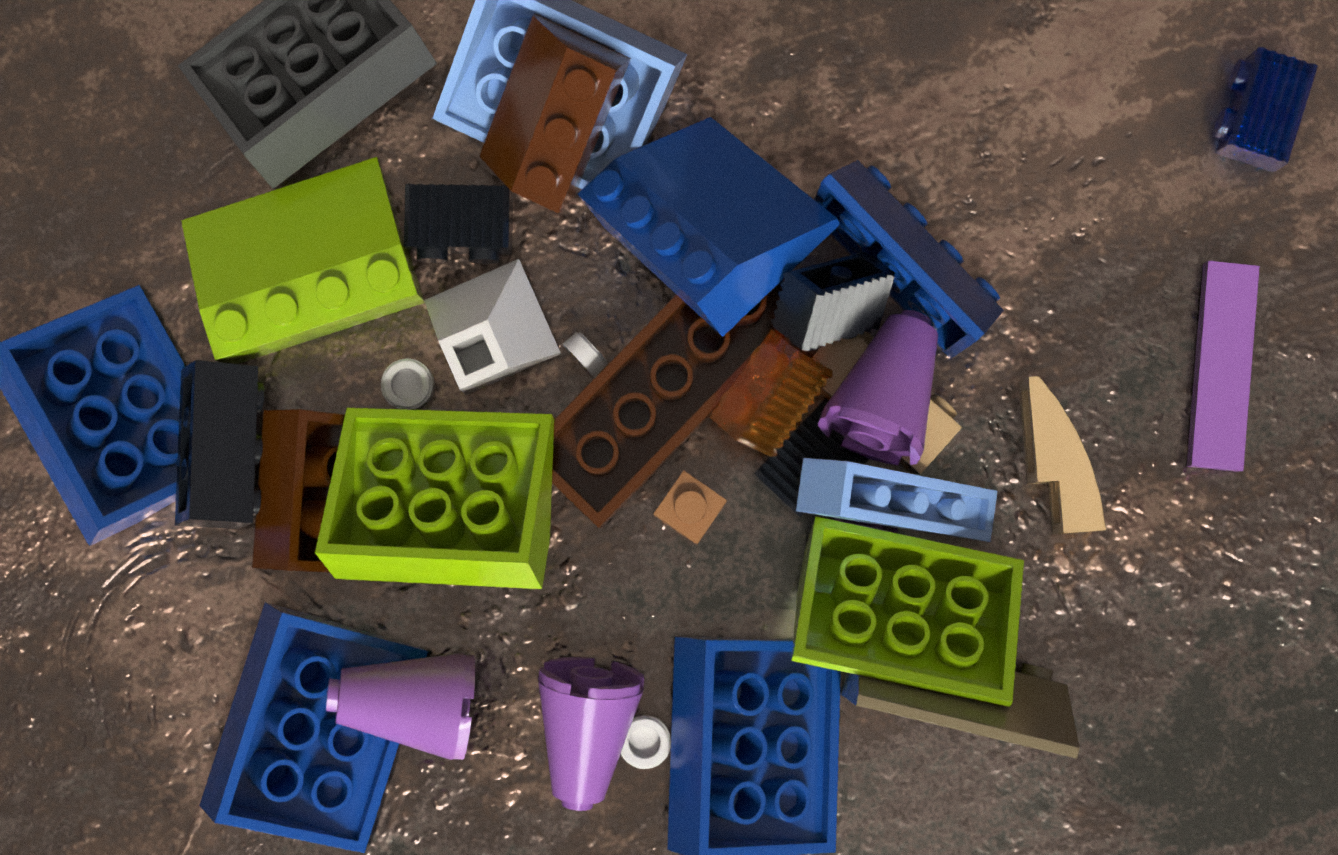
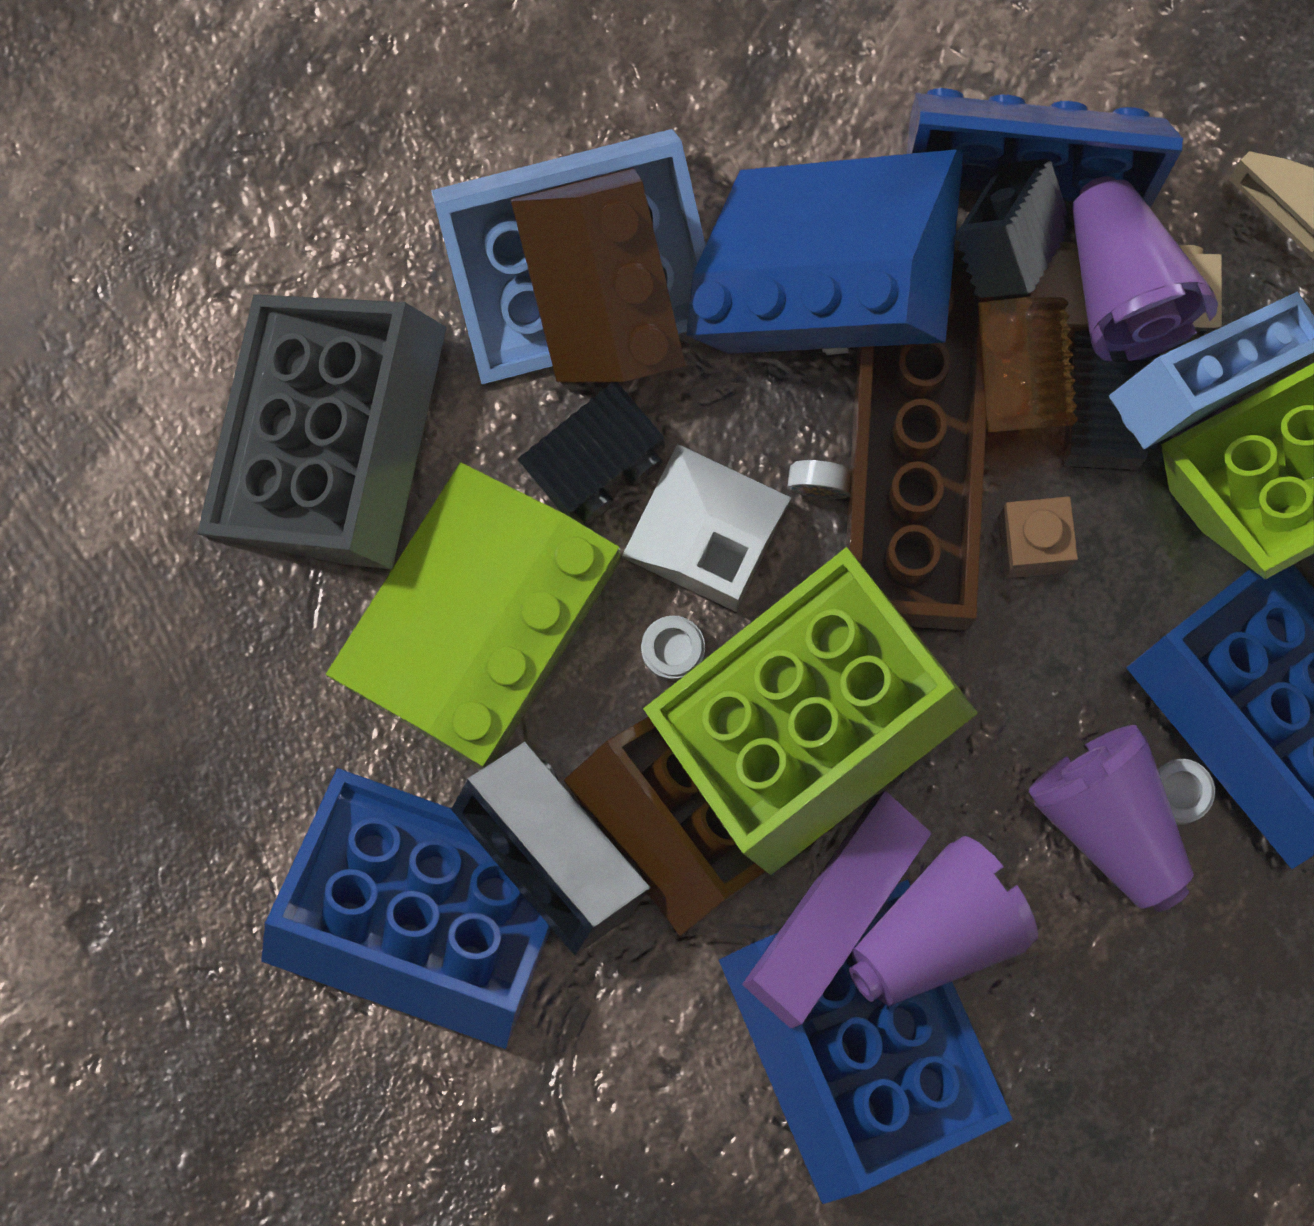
camera: 35 degrees left, 5 degrees down
none -> medium lavender tile [742,790,932,1029]

